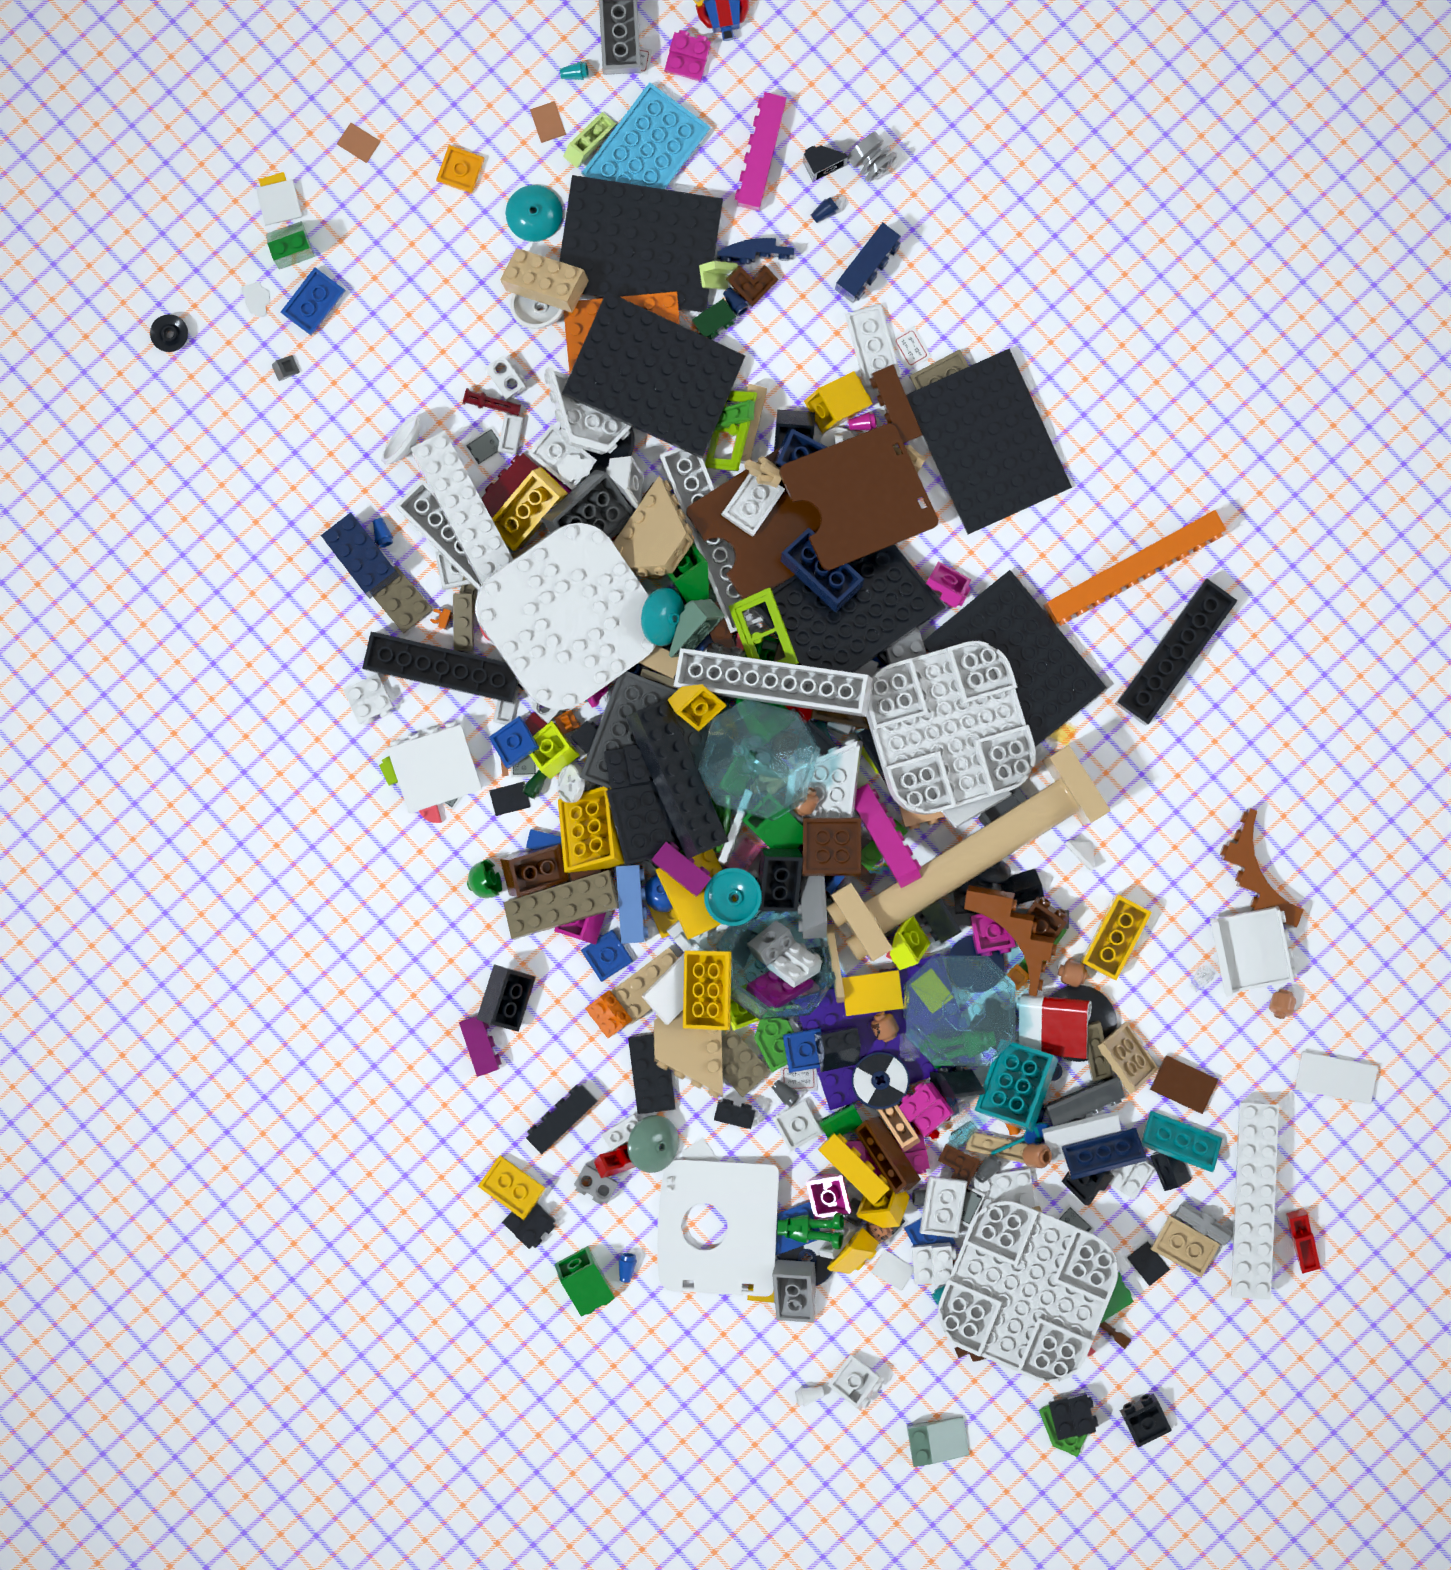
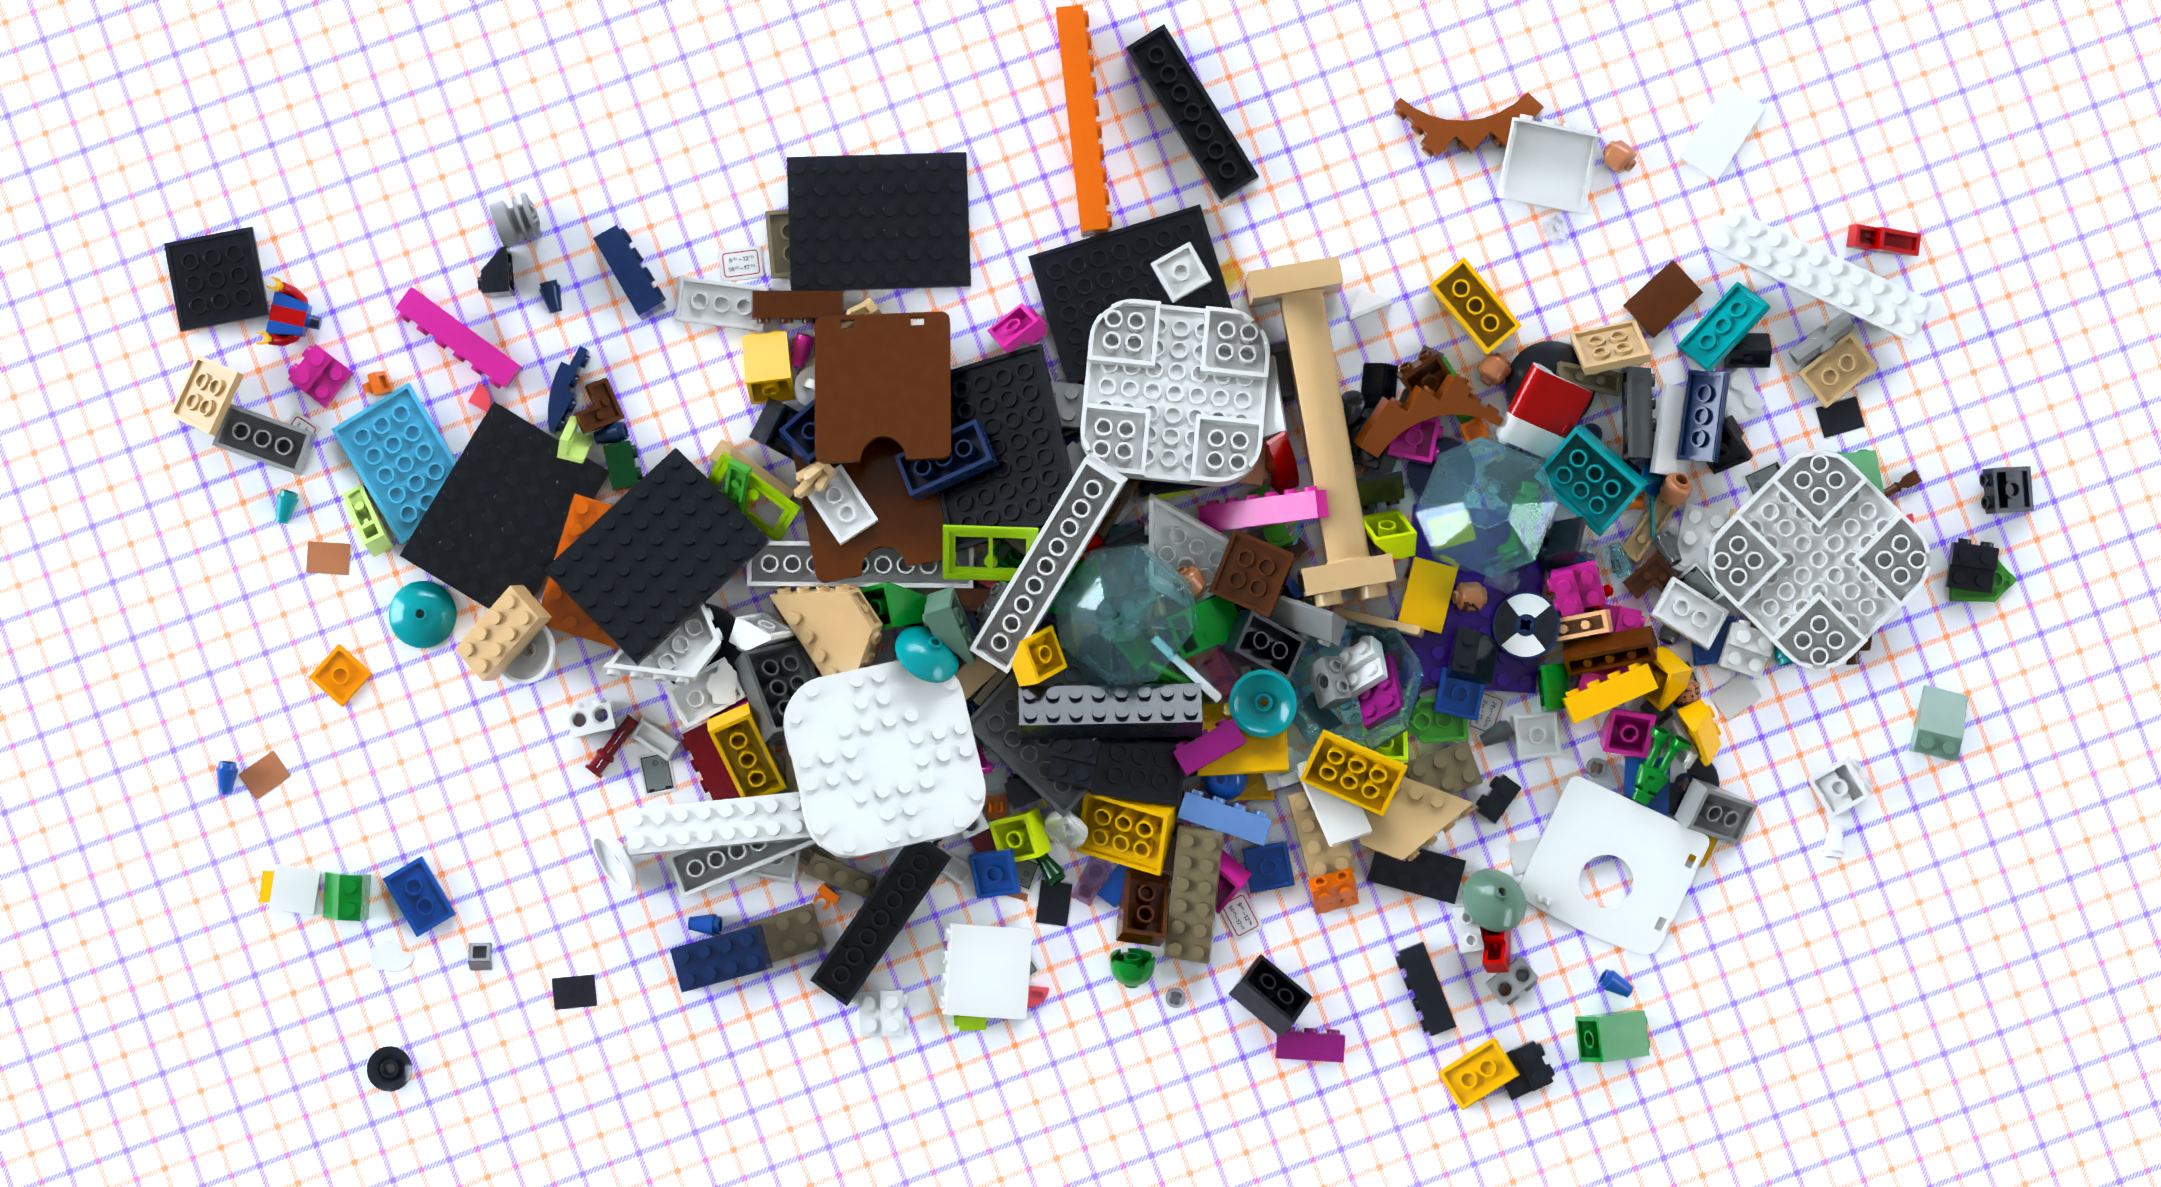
camera: 65 degrees left, 0 degrees up
none -> blue cone [216,761,239,795]
none -> orange tile [362,371,392,396]
none -> coral tile [468,383,491,412]
none -> black sticker [552,974,597,1010]
none -> clear purple plate [1070,856,1111,906]
none -> white tile [1150,242,1212,303]
none -> light grey bush [1165,987,1186,1008]
none -> white sticker [1221,889,1264,942]
none -> red slope [1265,431,1299,495]
none -> light grey bush [1586,758,1607,778]

